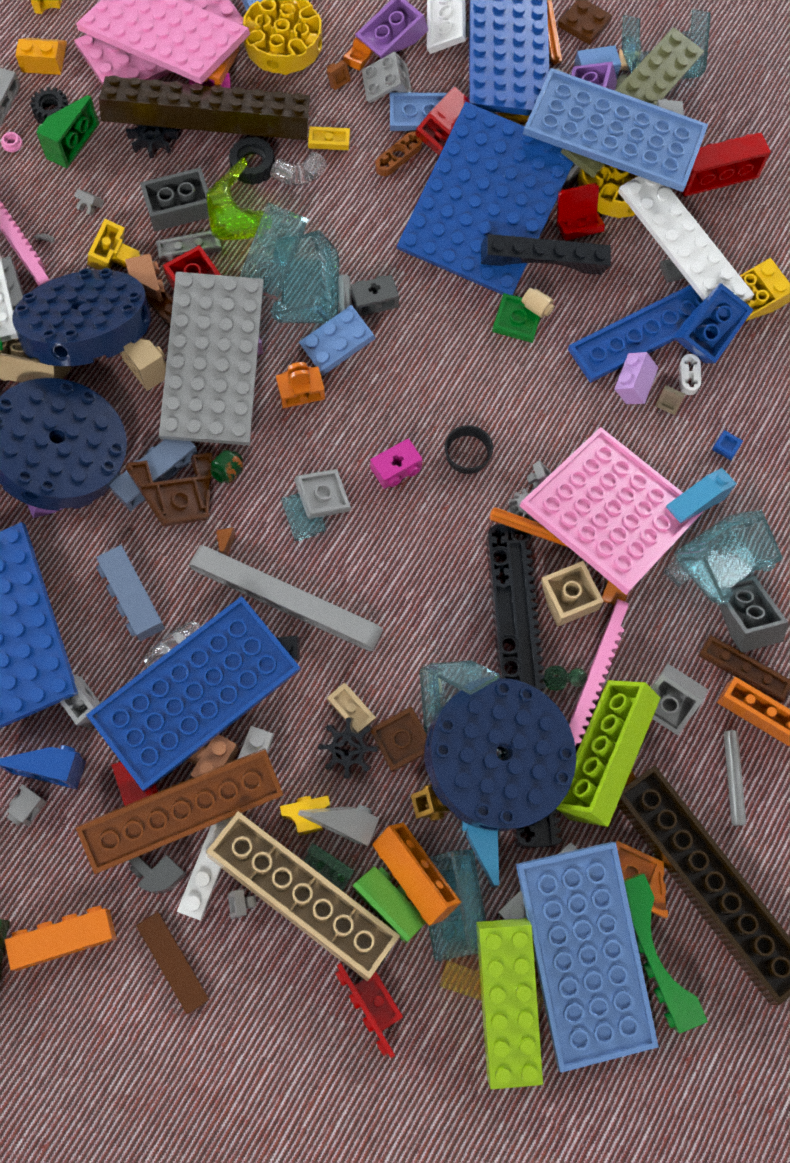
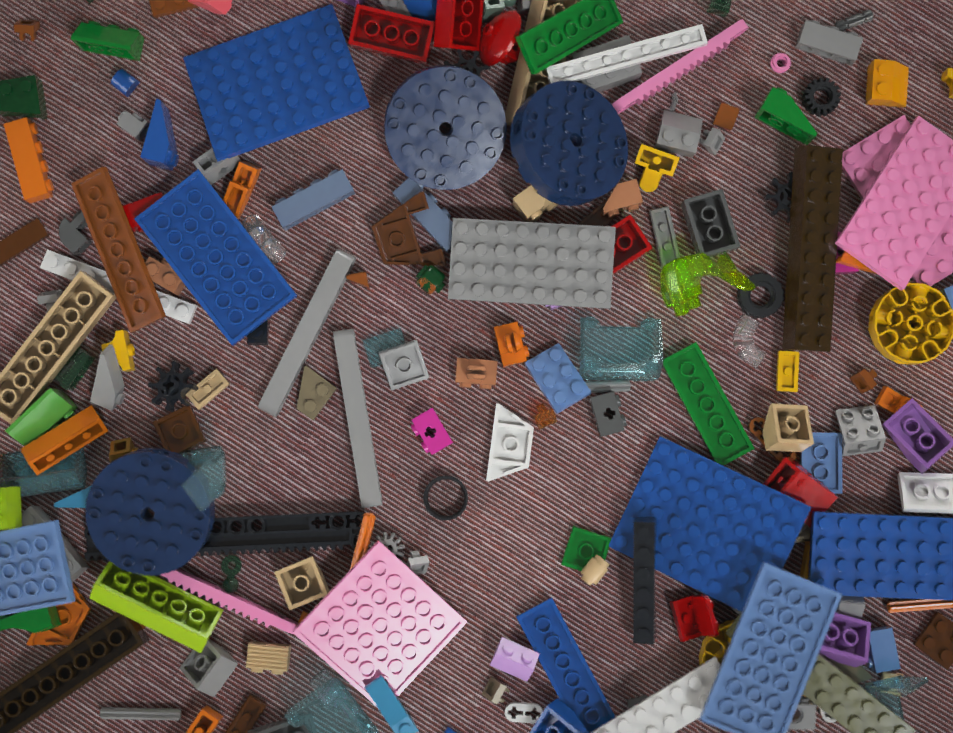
camera: 100 degrees right, 15 degrees up
clear light blue slope [240,202,308,301] -> none
none -> orange slope [223,160,262,220]
none -> tan brick [246,641,291,675]
none -> dark tan wing [297,366,338,421]
none -> light grey beam [333,328,383,508]
none -> nougat brick [455,358,498,389]
none -> white wing [486,403,534,481]
none -> clear orange tile [534,403,557,429]
none -> light grey slope [654,110,703,158]
none -> green plate [660,342,755,466]
none -> dark orange slope [713,103,740,131]
none -> tan slope [763,404,814,452]

